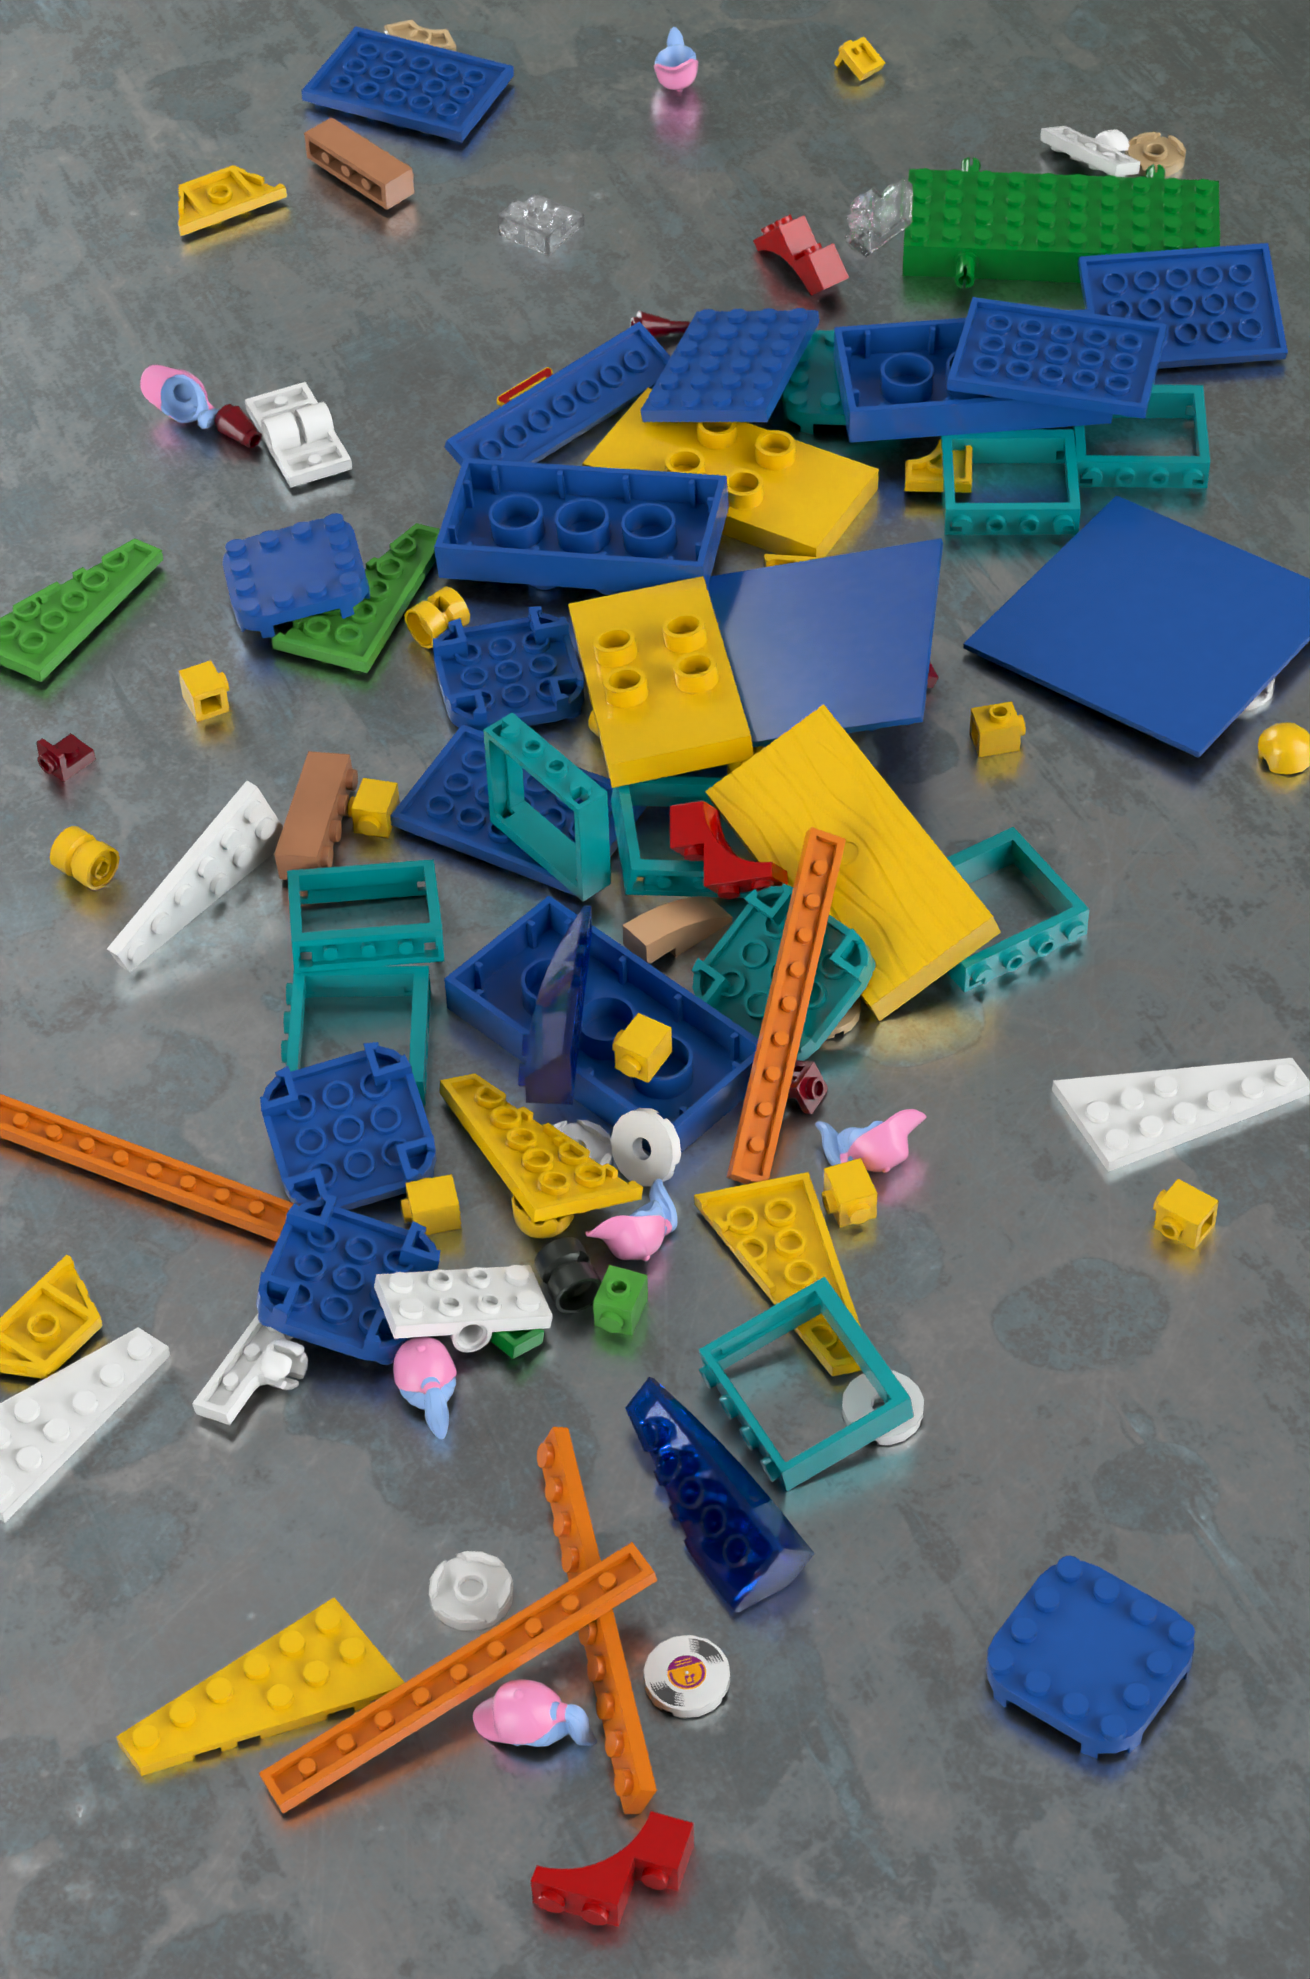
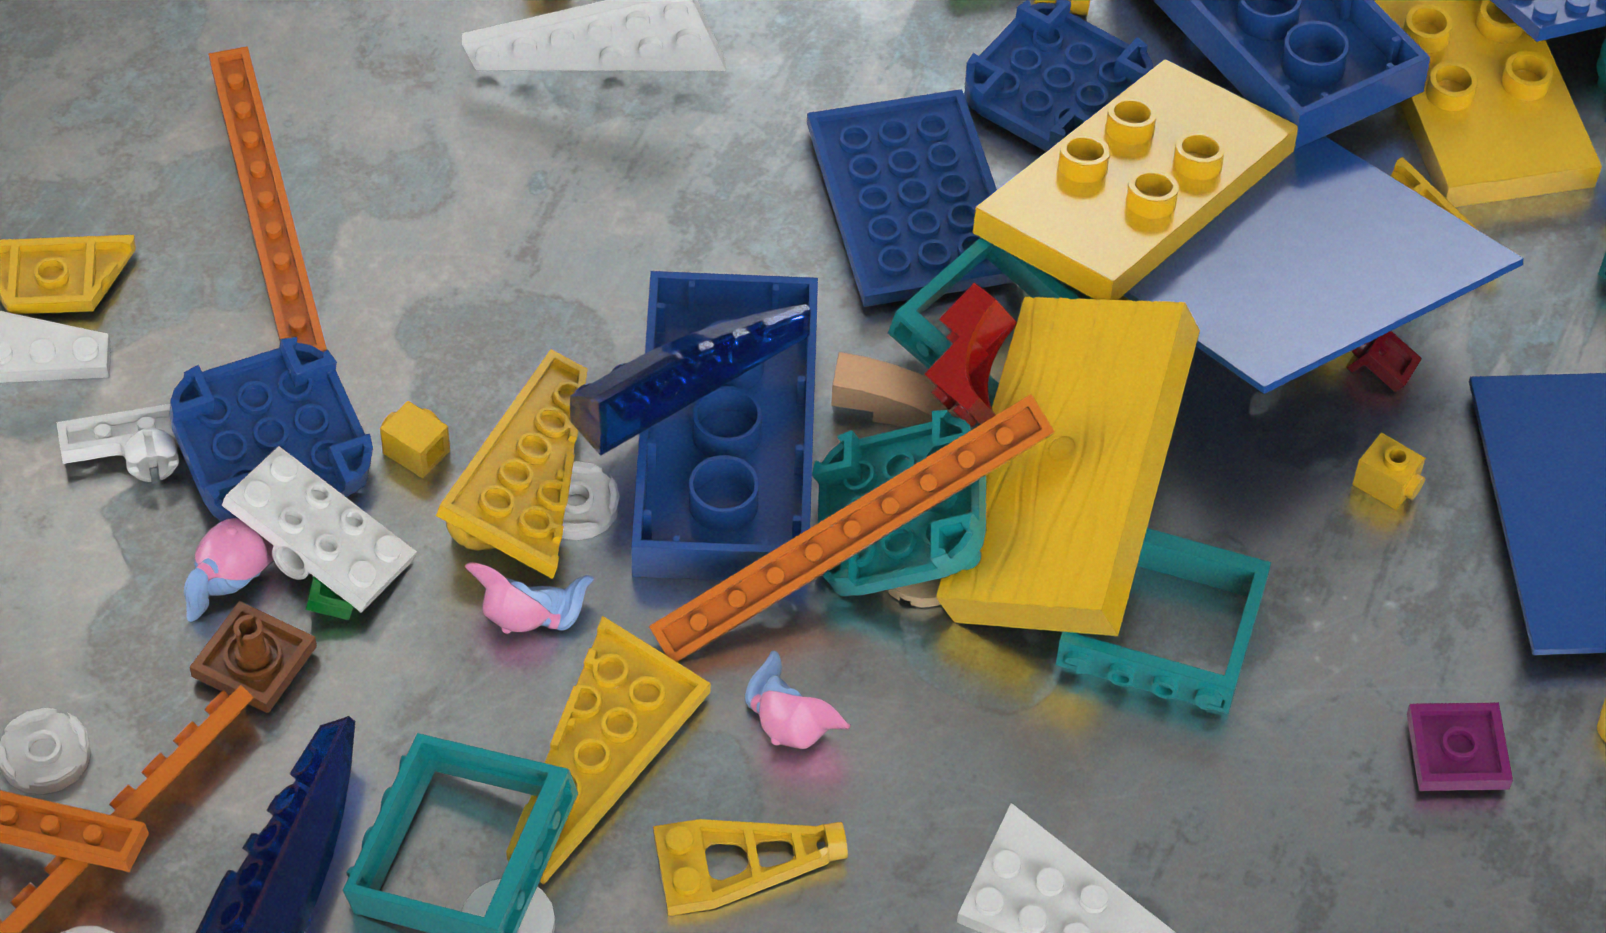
camera: 45 degrees right, 5 degrees up
blue plate [260,1042,437,1210] -> none
nougat brick [274,751,358,880] -> none
teal window [281,966,431,1106] -> none
teal window [287,859,444,973] -> none
yellow brick [348,778,400,838] -> none
teal window [483,713,611,901] -> none
pearl dark grey wheel [534,1237,602,1313] -> none
bright green brick [593,1265,648,1336] -> none
white tile [611,1108,681,1187] -> none
yellow brick [612,1013,672,1083] -> none
dark red bracket [788,1060,828,1114] -> none
yellow brick [822,1158,877,1228] -> none
none -> dark orange plate [189,601,317,713]
none -> yellow plate [653,819,848,916]
none -> magenta plate [1407,702,1513,791]

